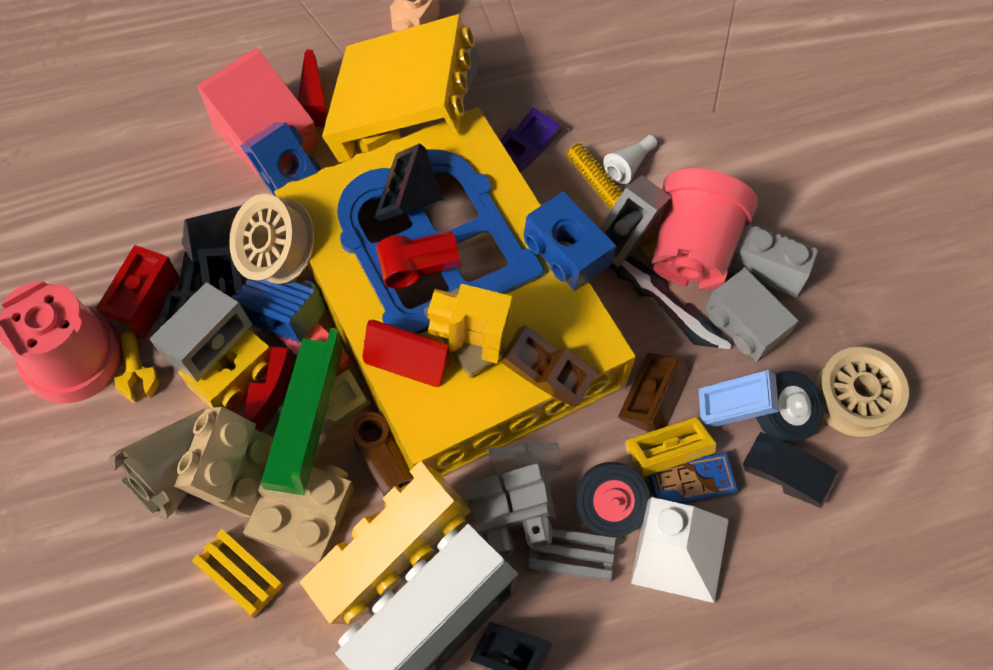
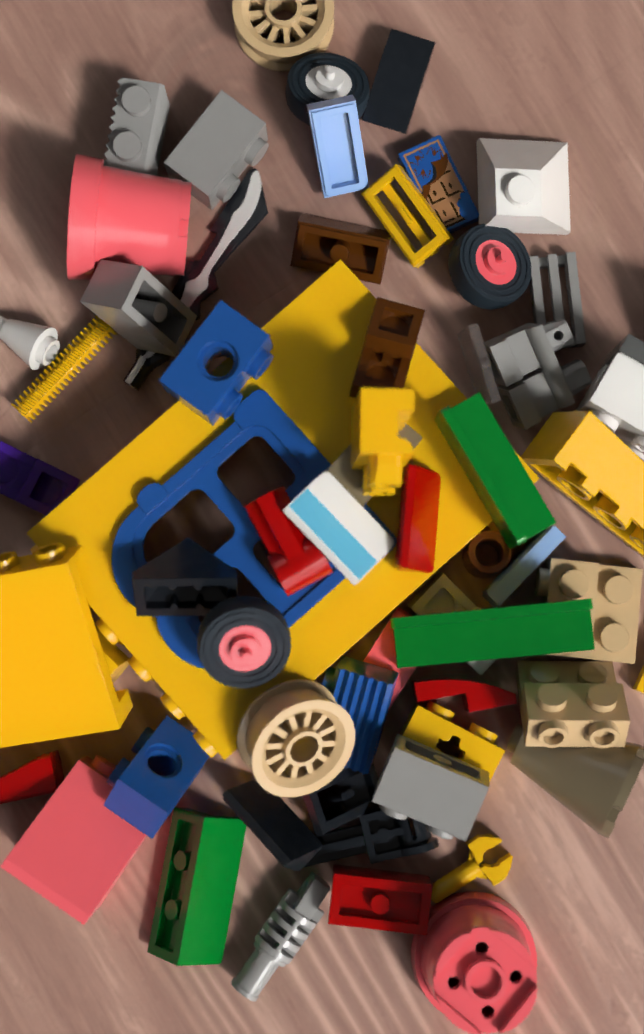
camera: 100 degrees left, 20 degrees up
none -> green panel [147,807,246,966]
none -> black wheel [197,596,291,688]
none -> light grey hinge [231,872,330,1002]
none -> slope [283,470,395,586]
none -> green panel [434,392,556,549]
none -> tile [482,525,566,607]

